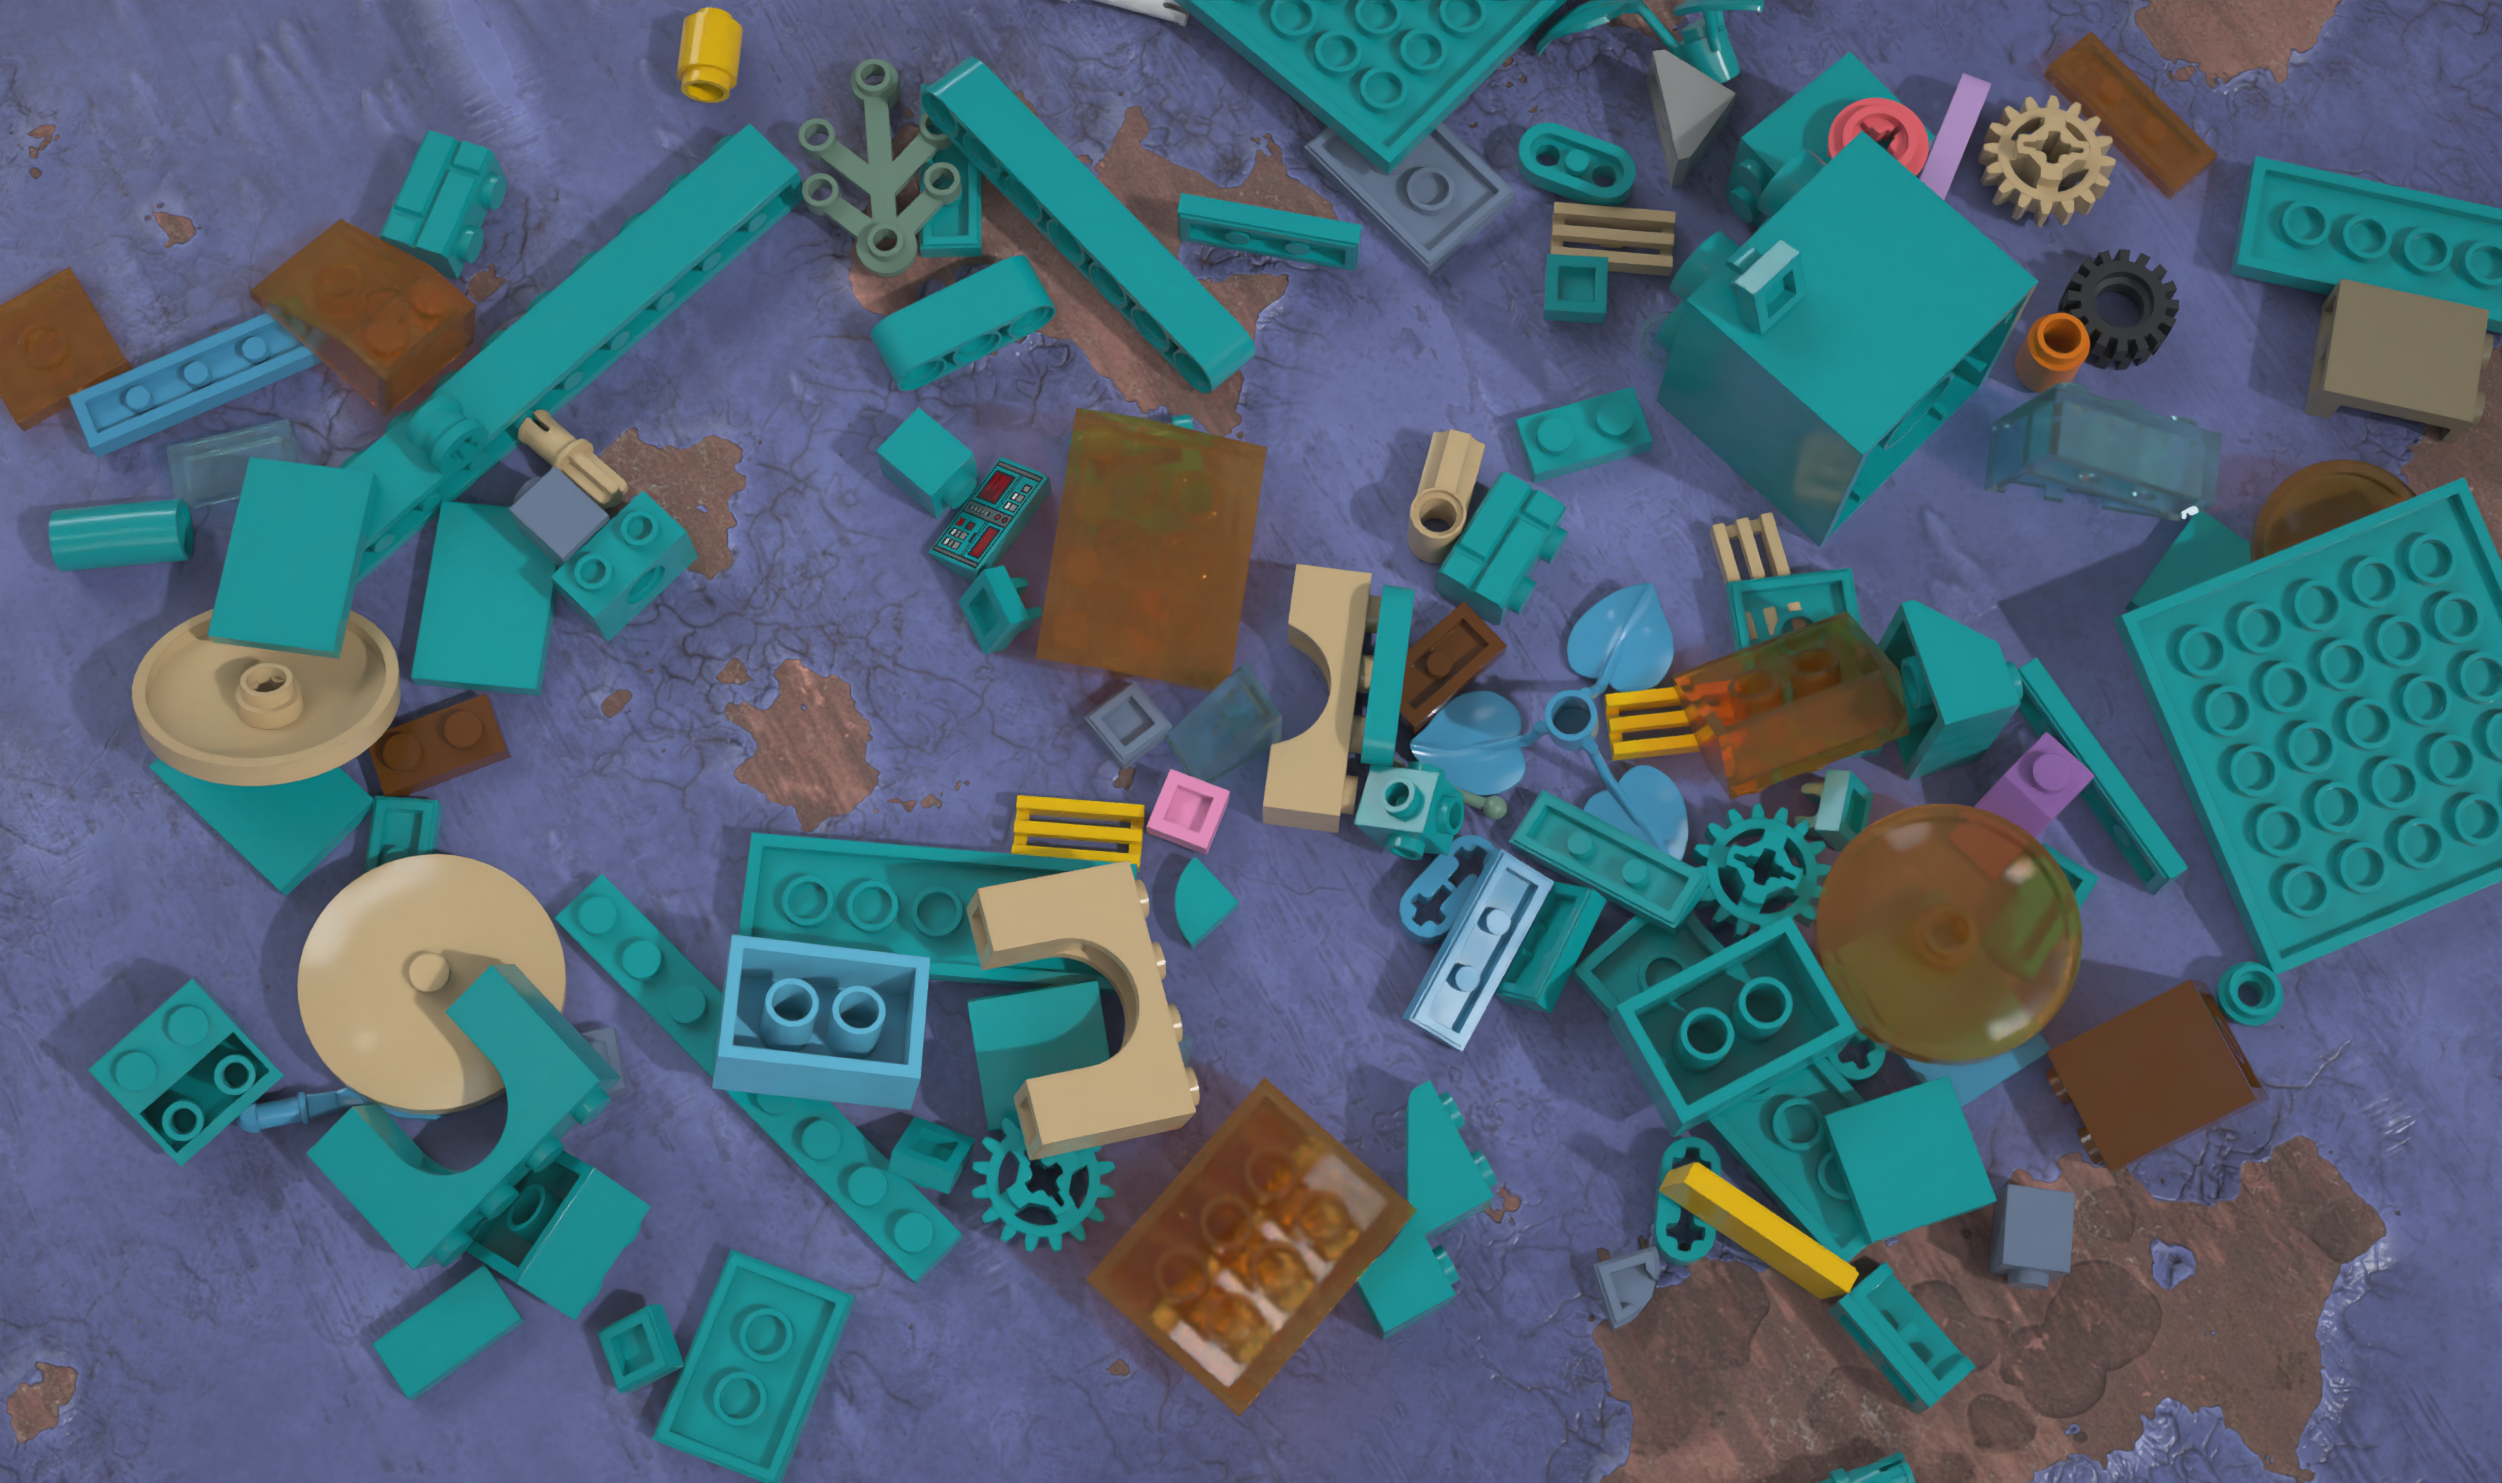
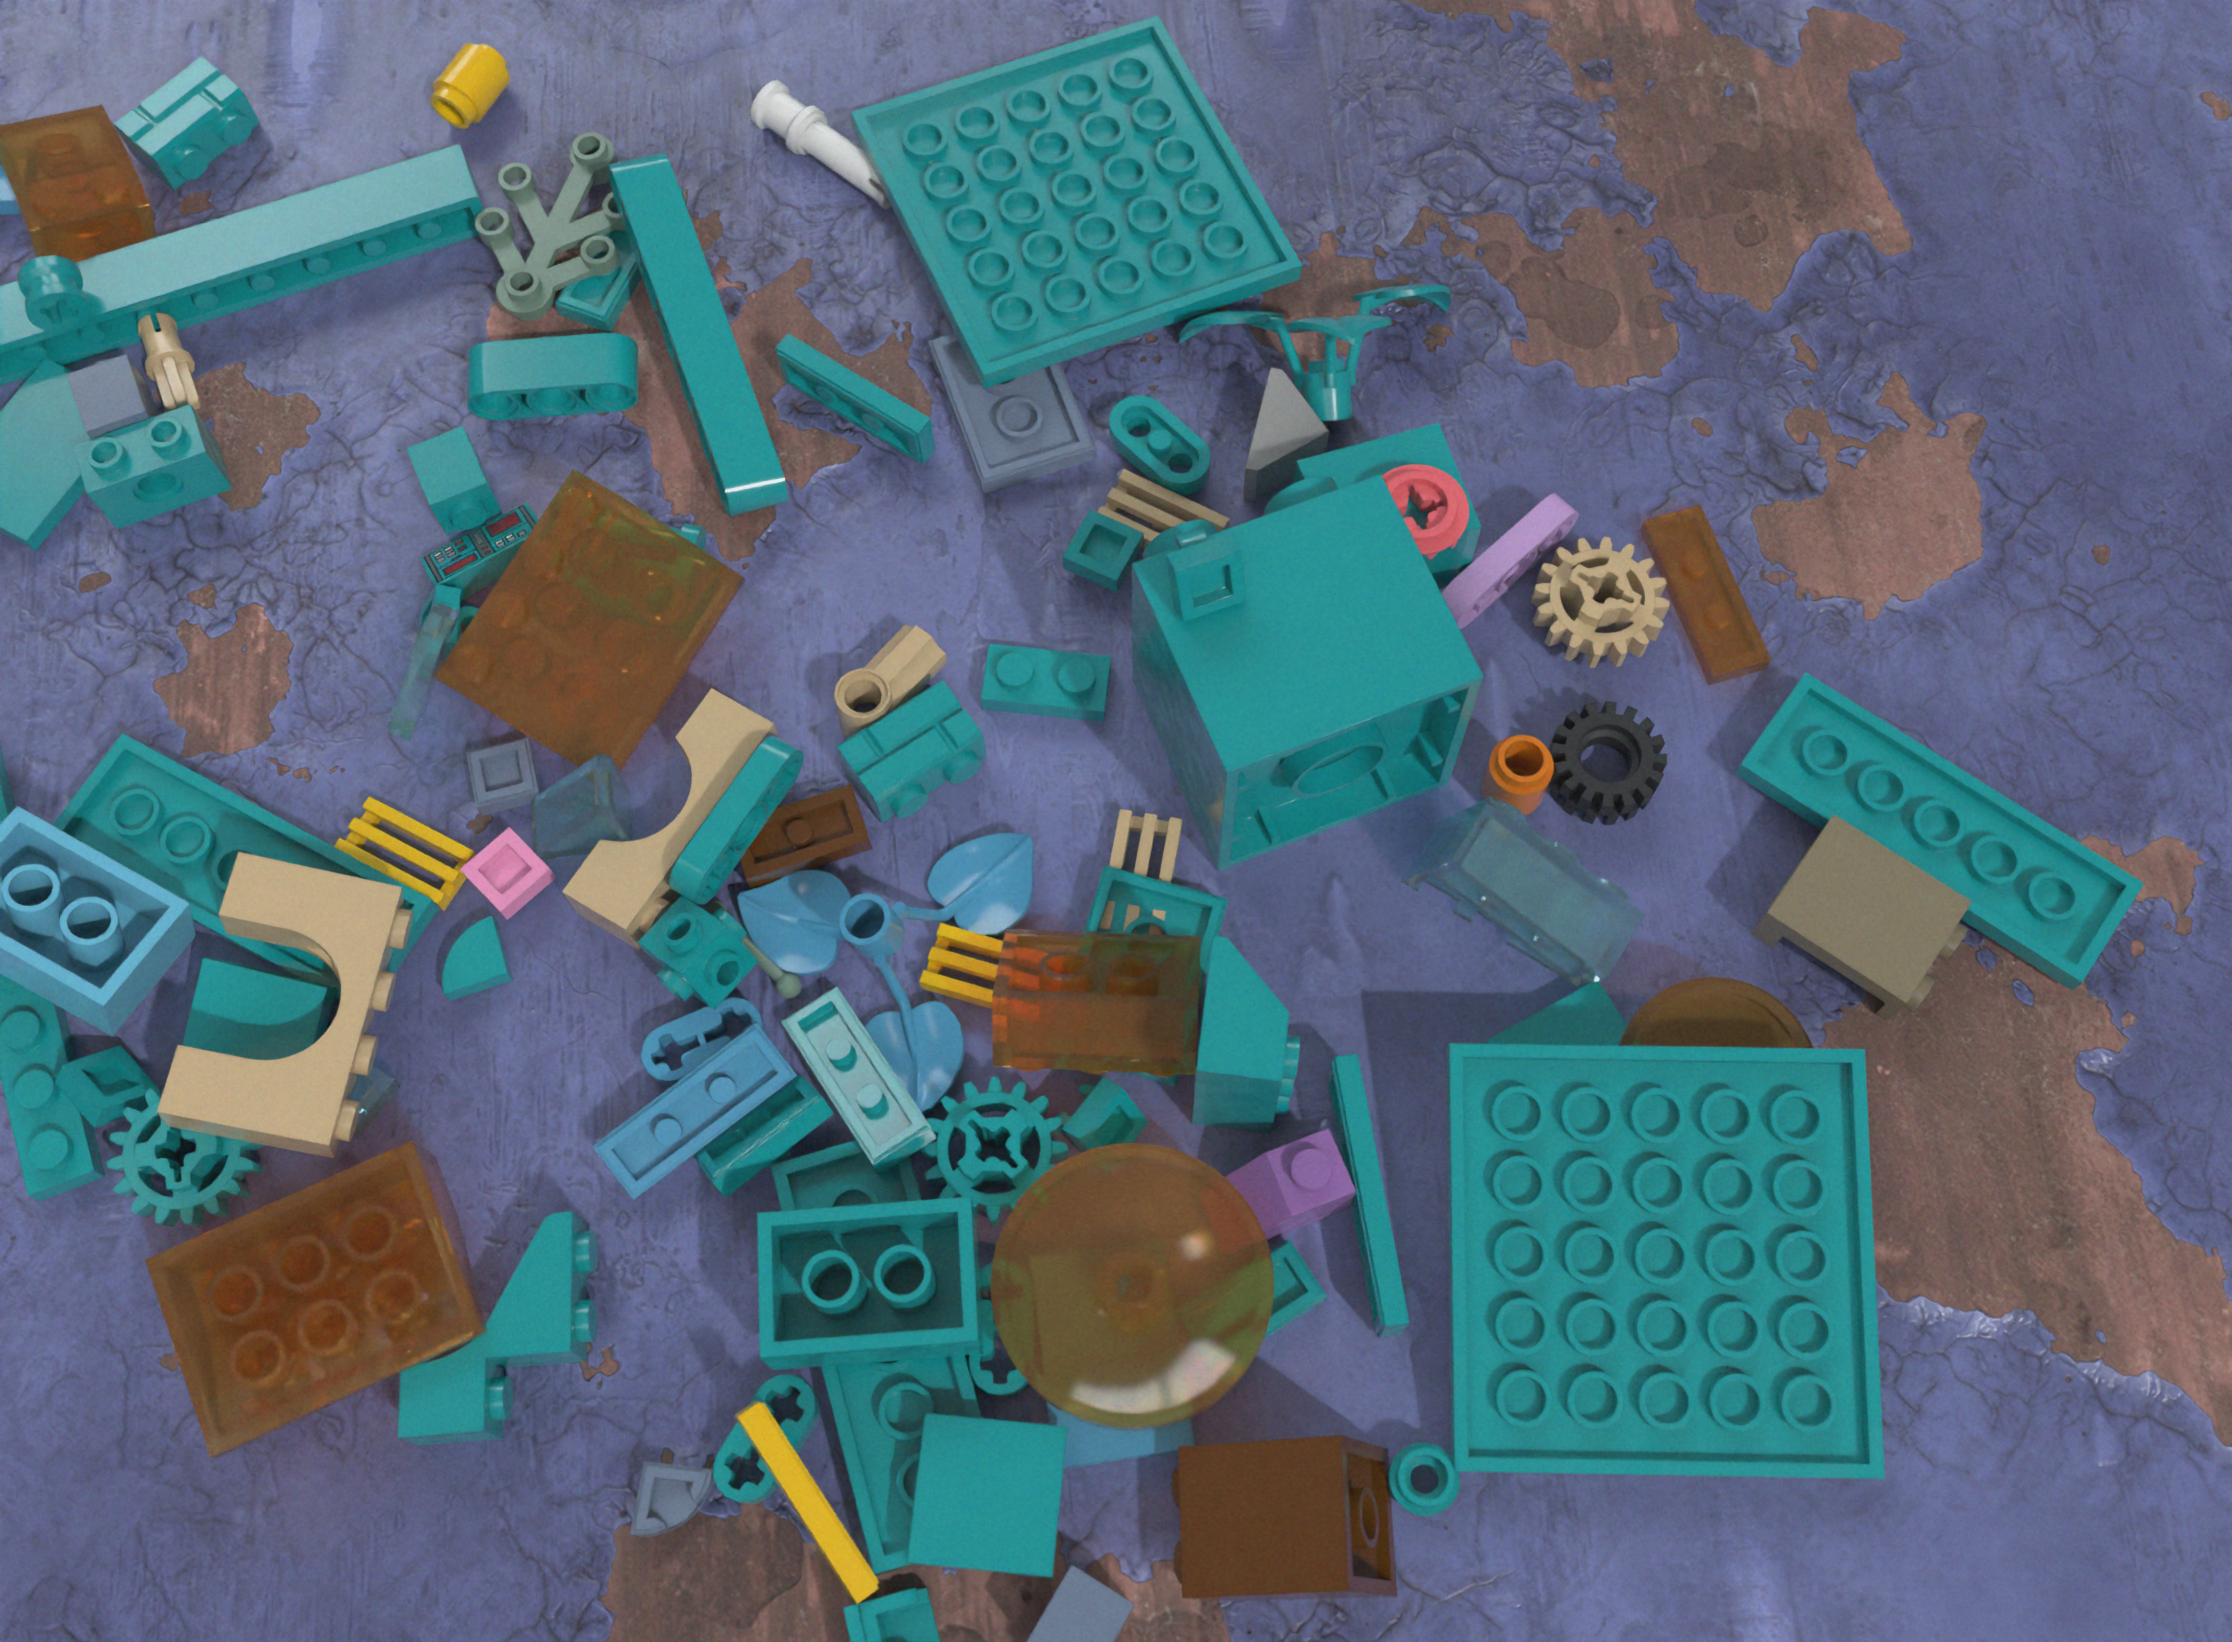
camera: 25 degrees right, 5 degrees down
none -> clear light blue tile [387,603,460,741]

